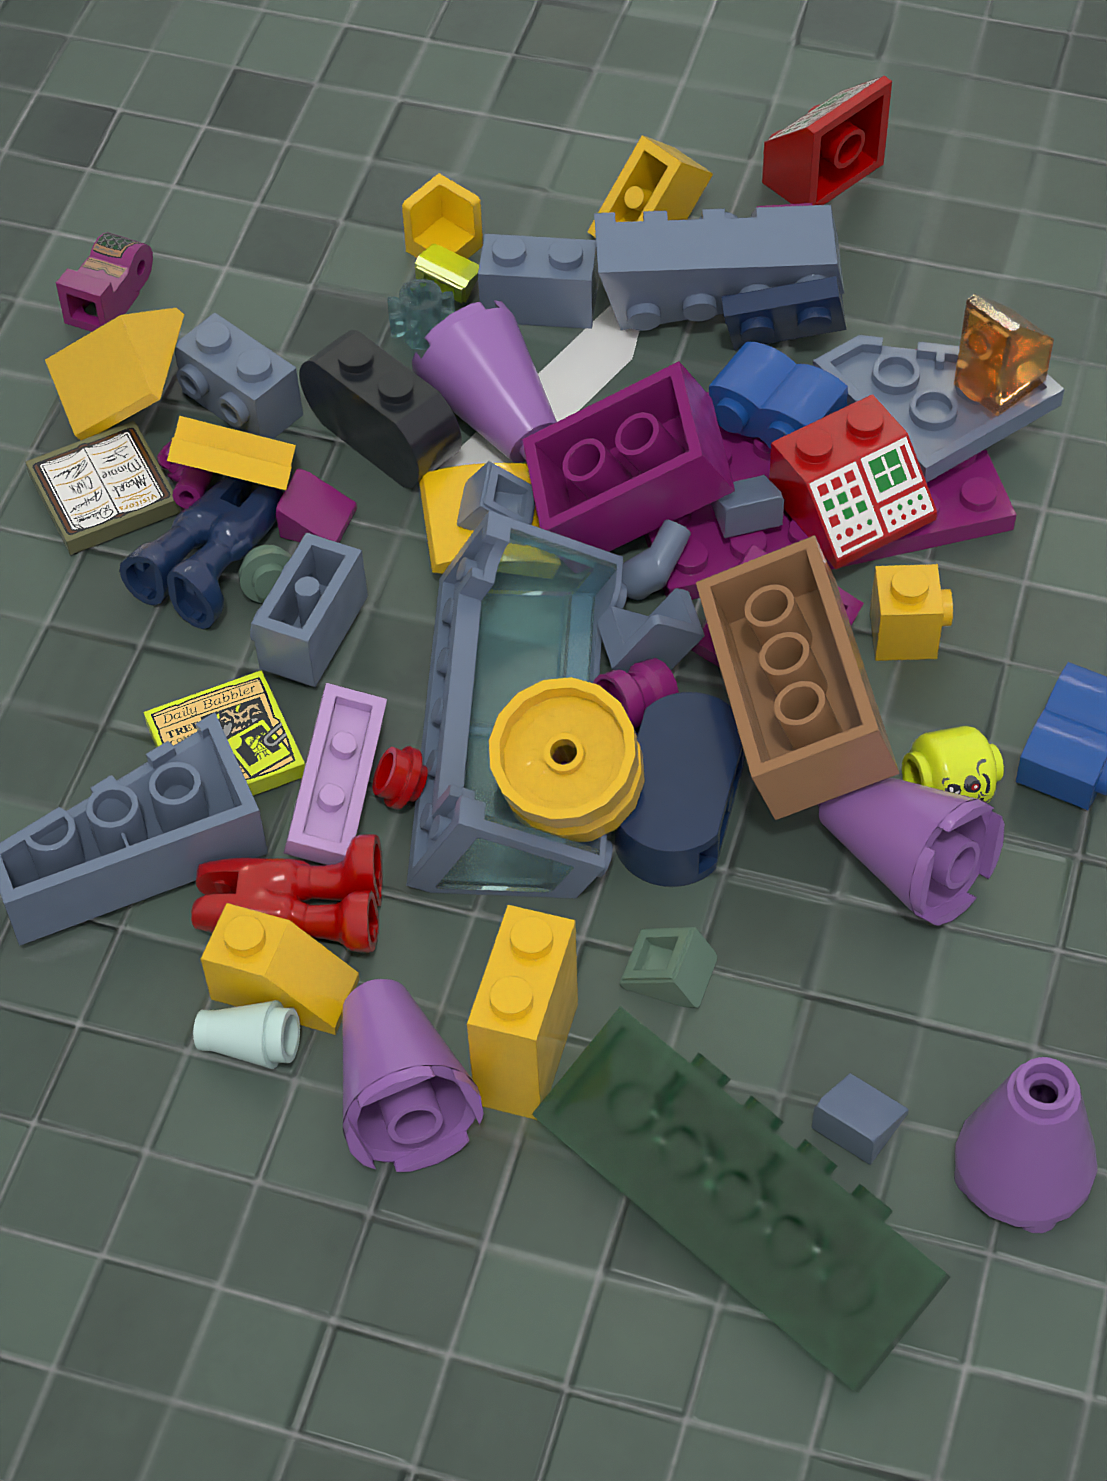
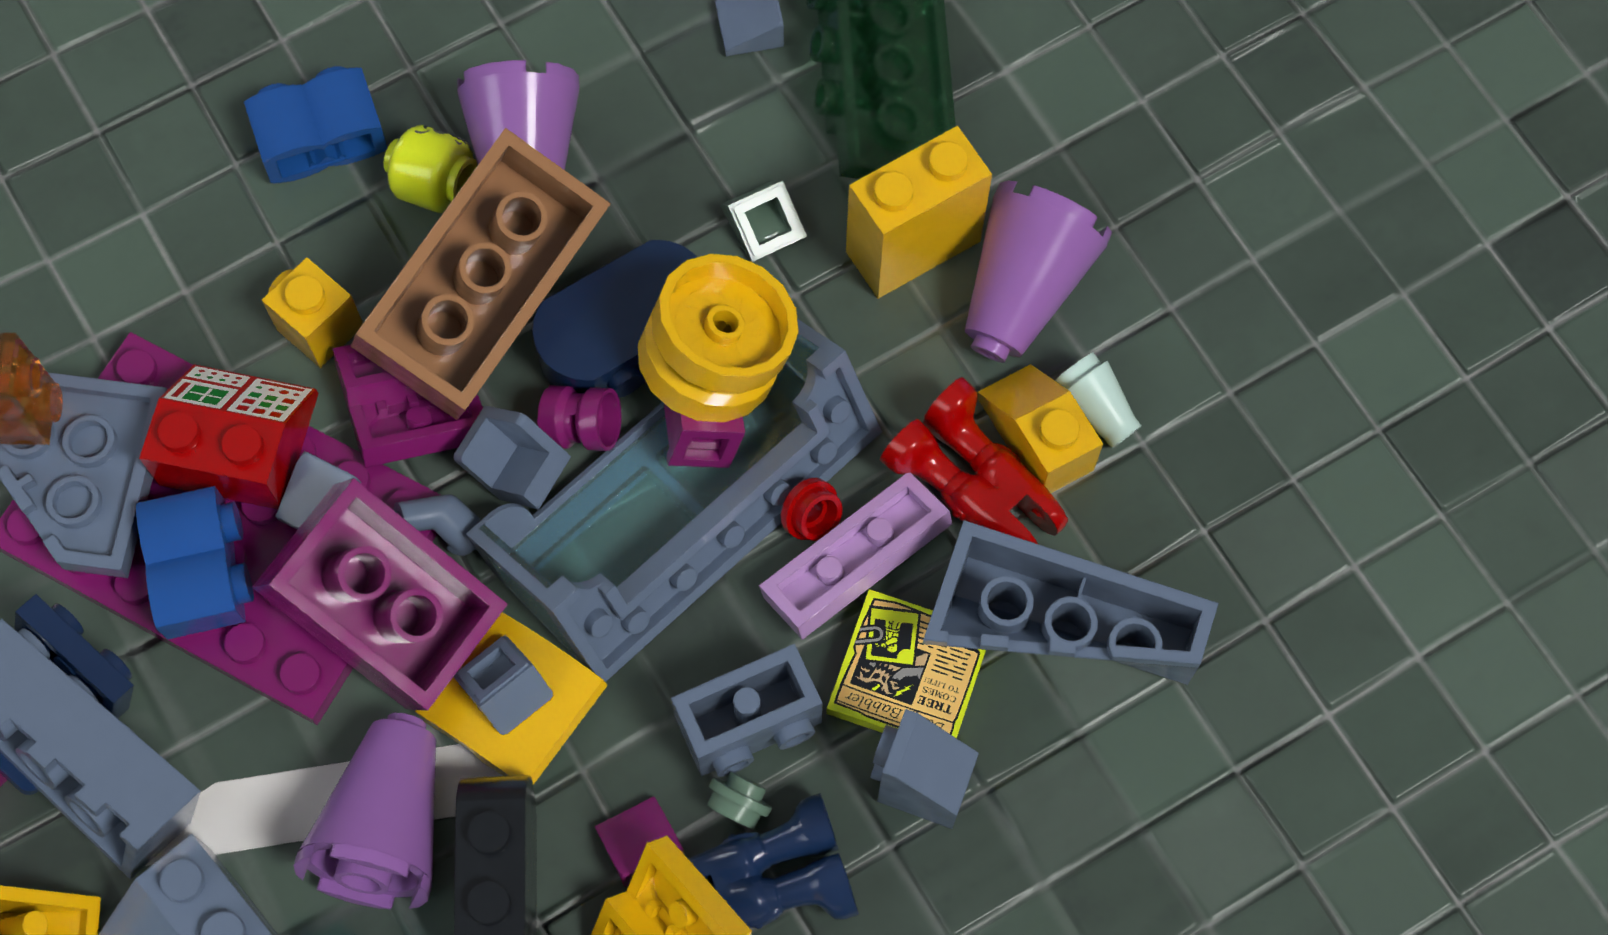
camera: 140 degrees left, 15 degrees up
none -> sand blue slope [870,709,979,829]

